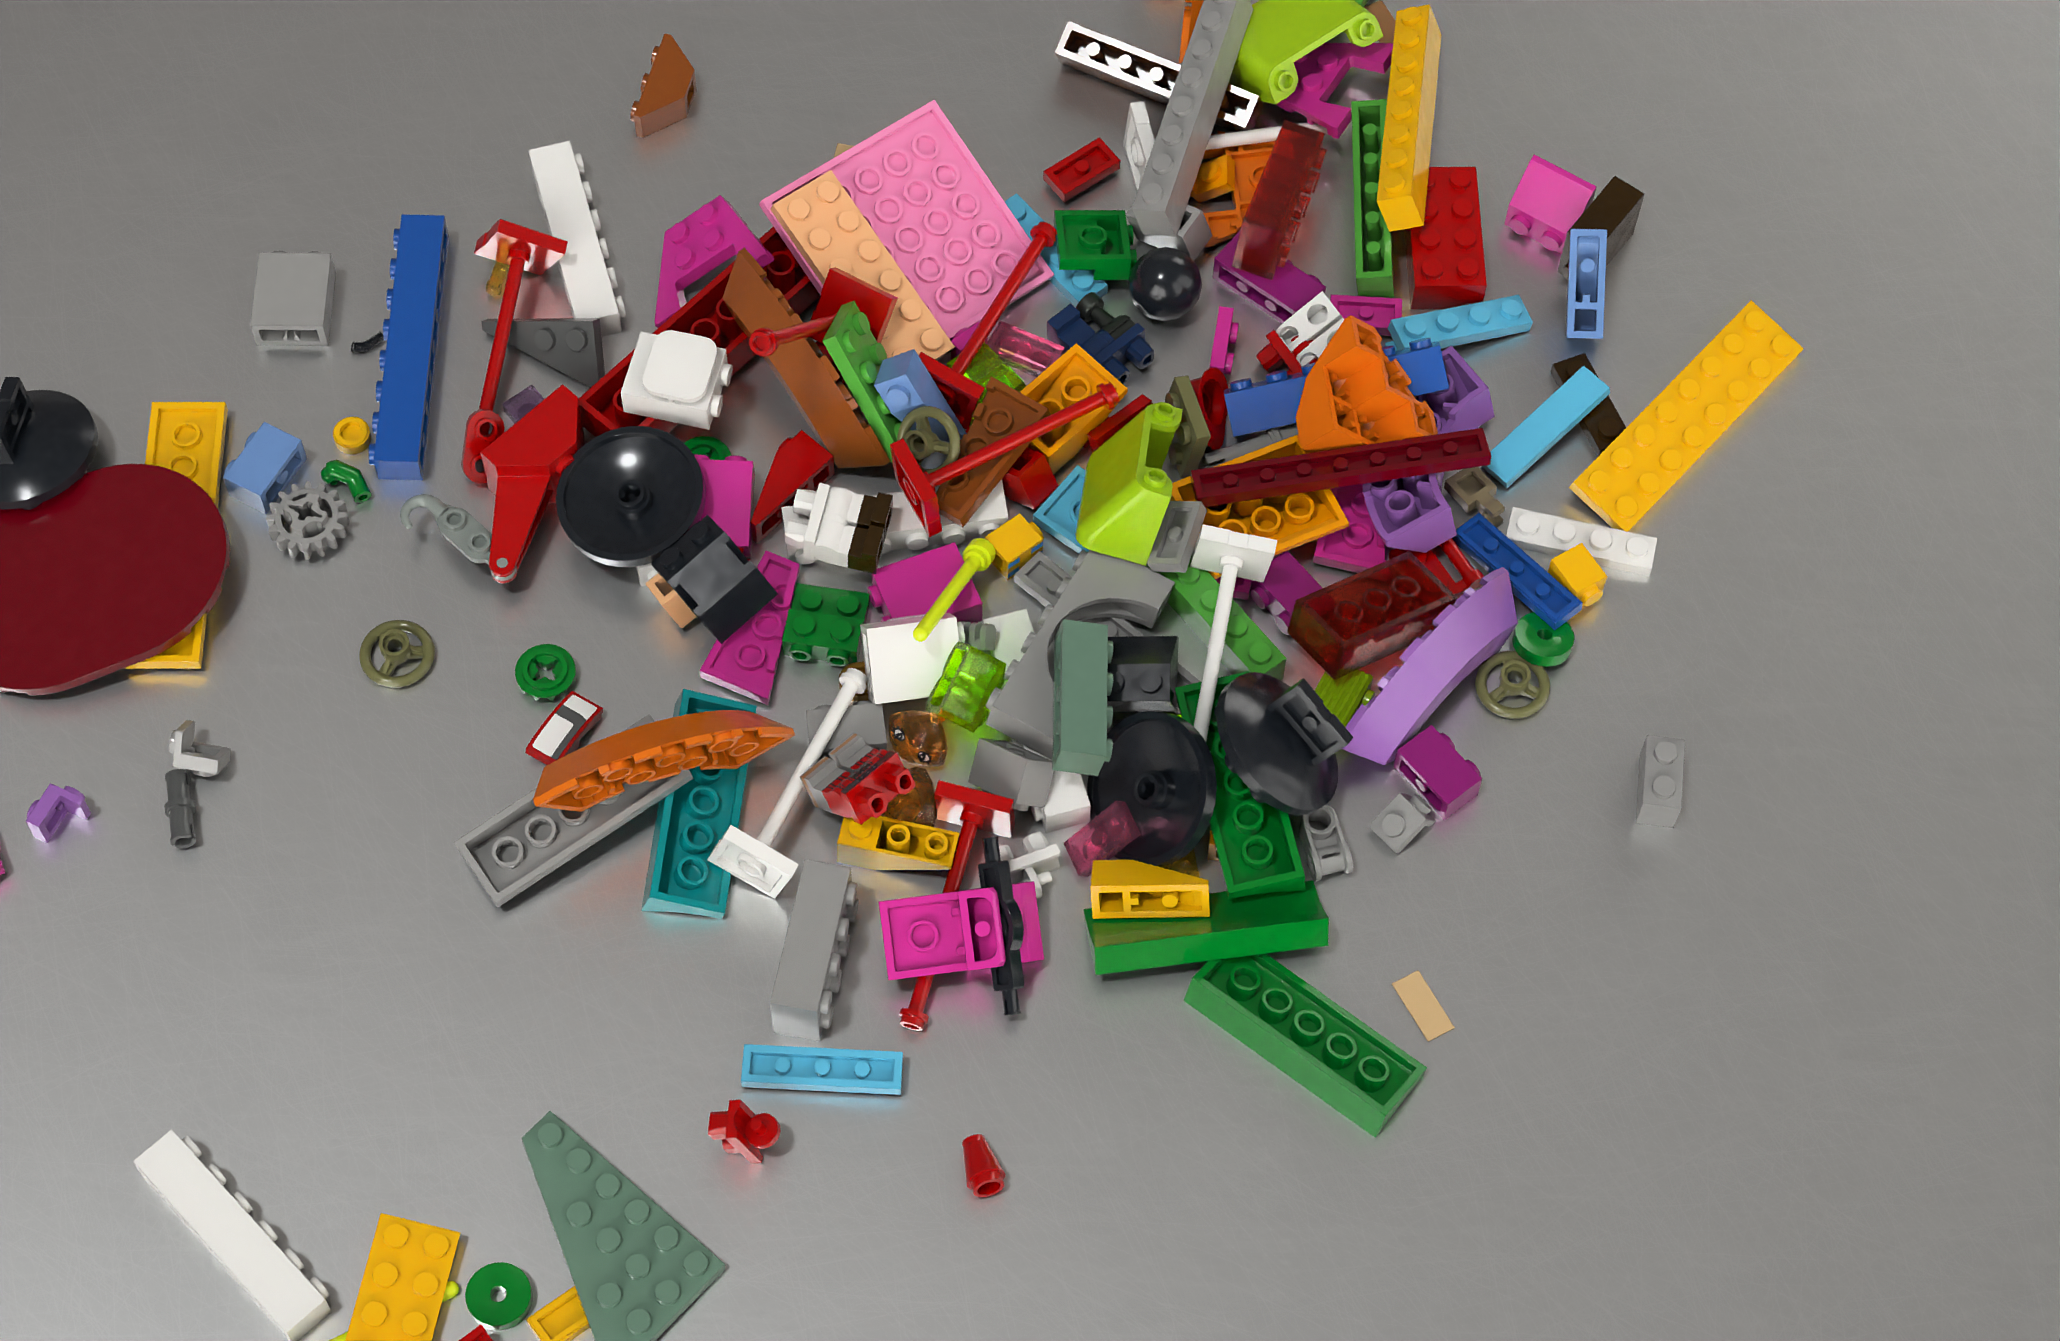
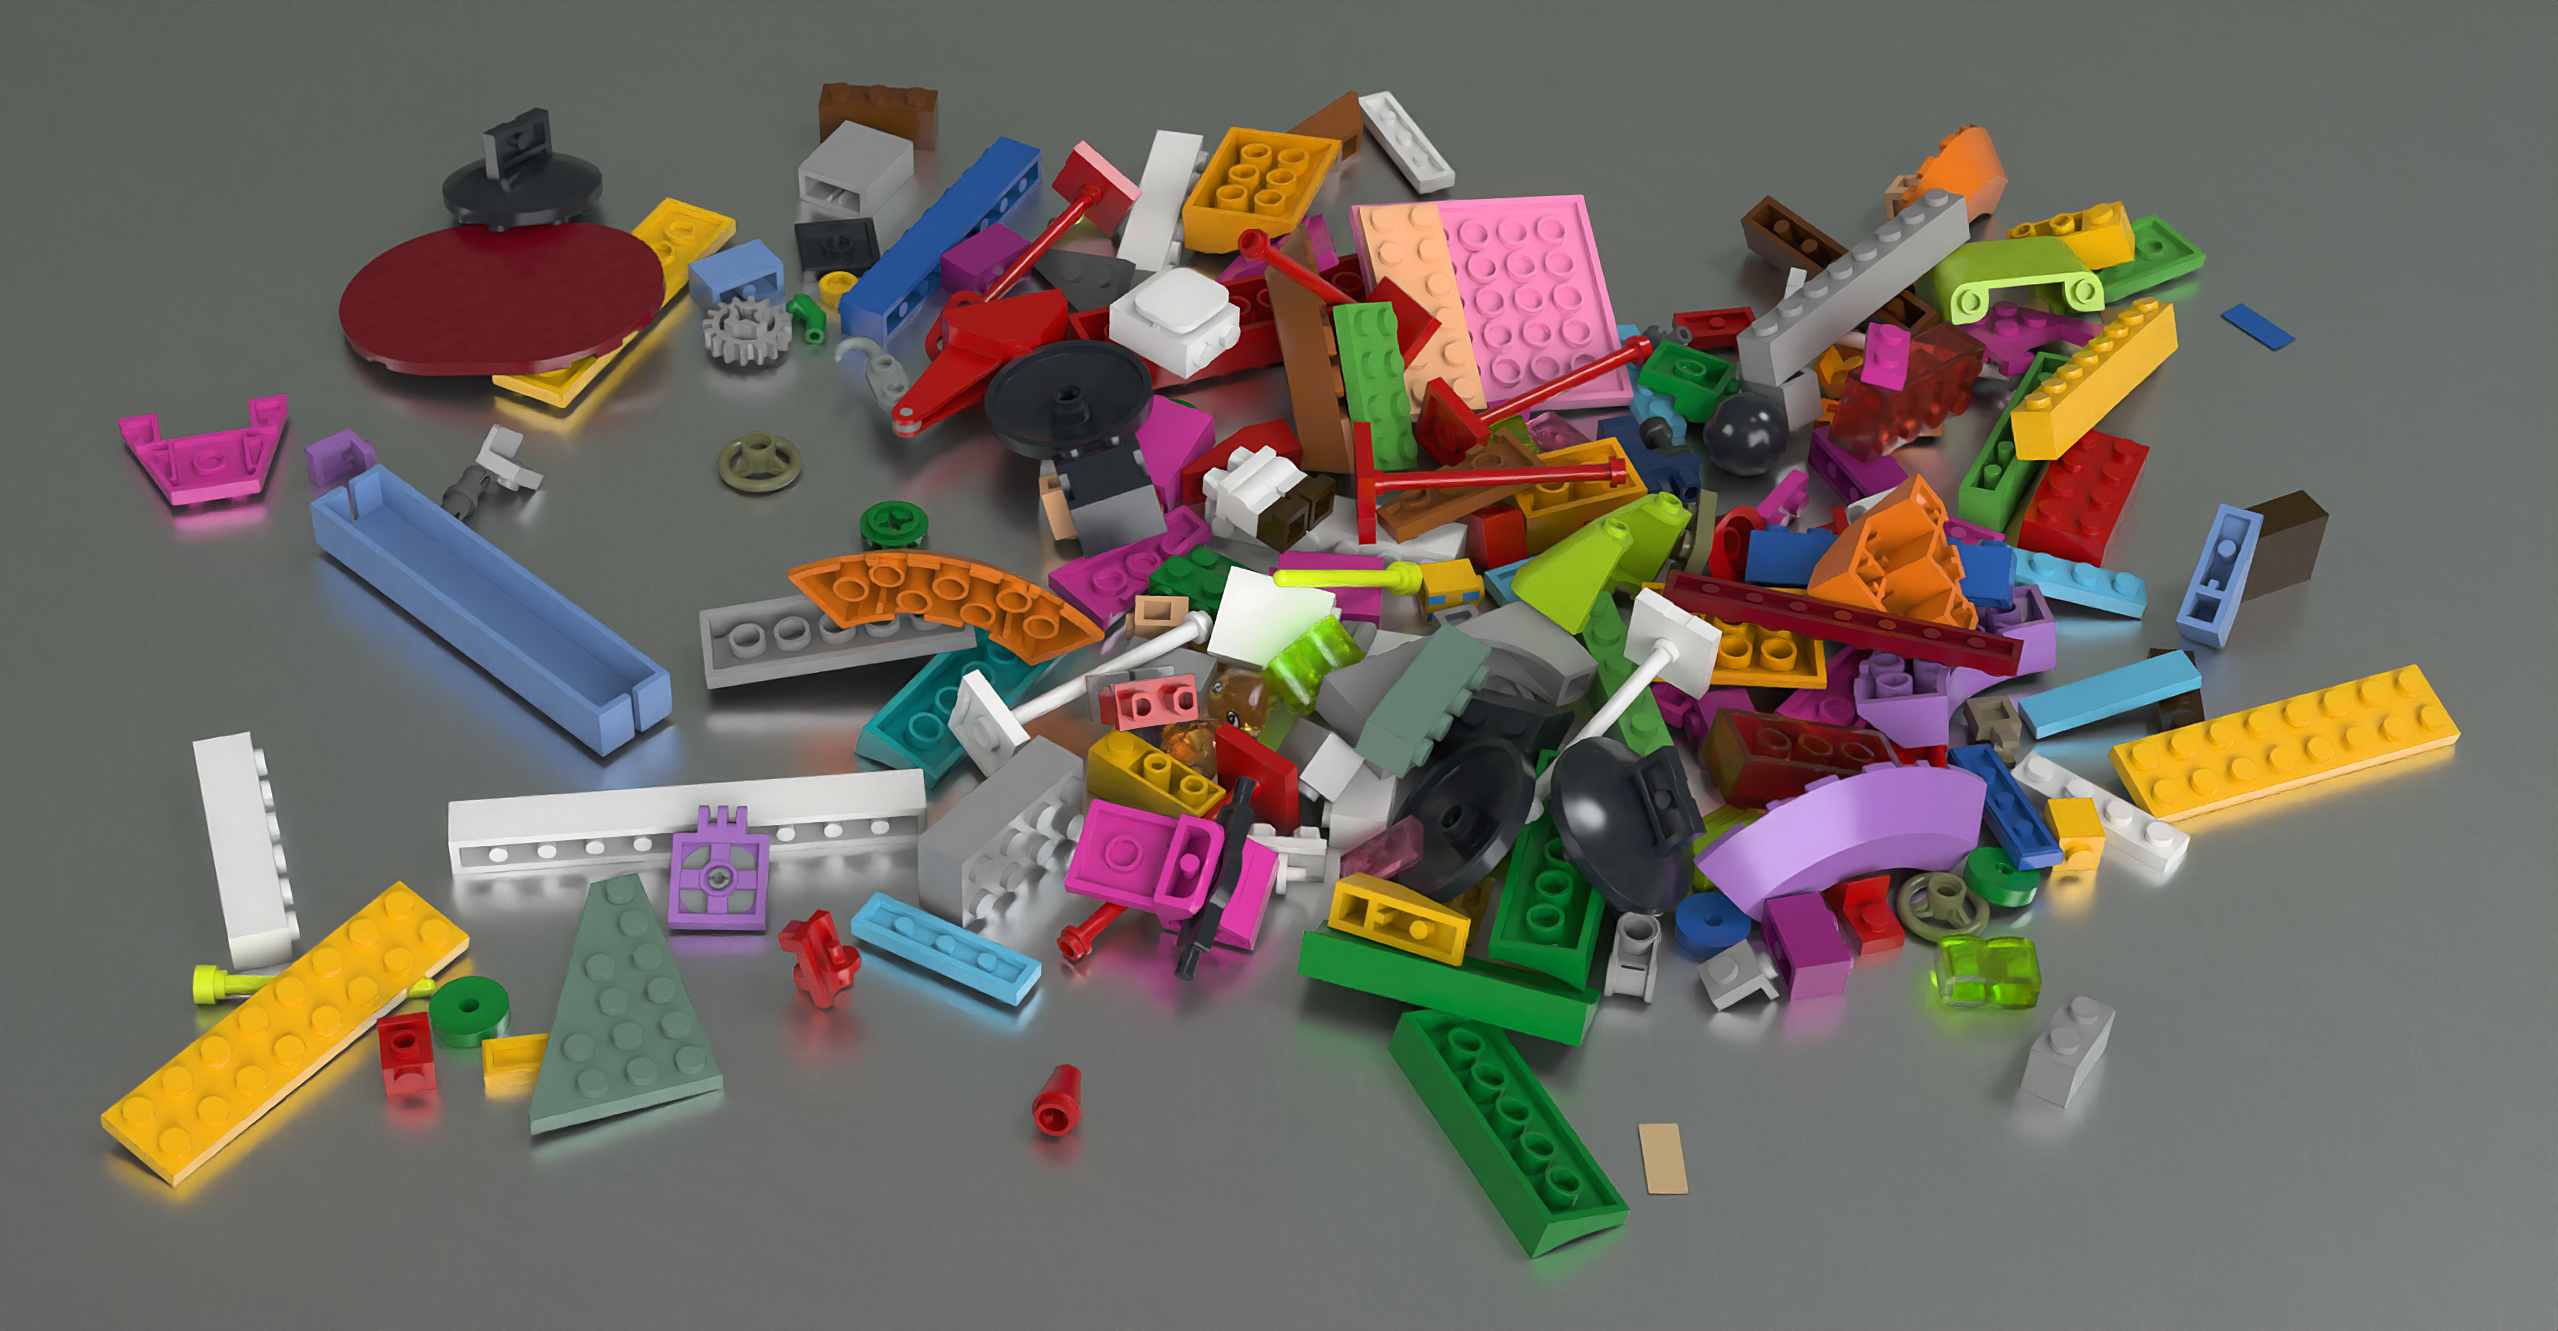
camera: 25 degrees right, 20 degrees down
black leg [351,331,384,353] -> none
medium blue slope [874,349,967,442] -> none
olive piece [897,406,960,474] -> none
light grey plate [1147,501,1207,573] -> none
dark pink slope [1504,154,1597,254] -> none
none -> medium blue piece [309,463,673,757]
none -> white brick [448,768,927,875]
none -> medium lavender piece [668,805,770,931]
none -> black tile [794,217,881,283]
none -> reddish brown brick [818,82,939,150]
none -> magenta brick [940,222,1031,305]
none -> light nougat brick [1126,595,1189,649]
none -> light orange slope [1182,127,1342,254]
none -> white plate [1358,91,1455,194]
none -> dark grey arm [1642,325,1692,352]
none -> blue piece [1674,892,1751,960]
none -> red slope [1822,874,1906,956]
none -> dark pink plate [1860,322,1911,391]
none -> clear neon green brick [1933,933,2042,1011]

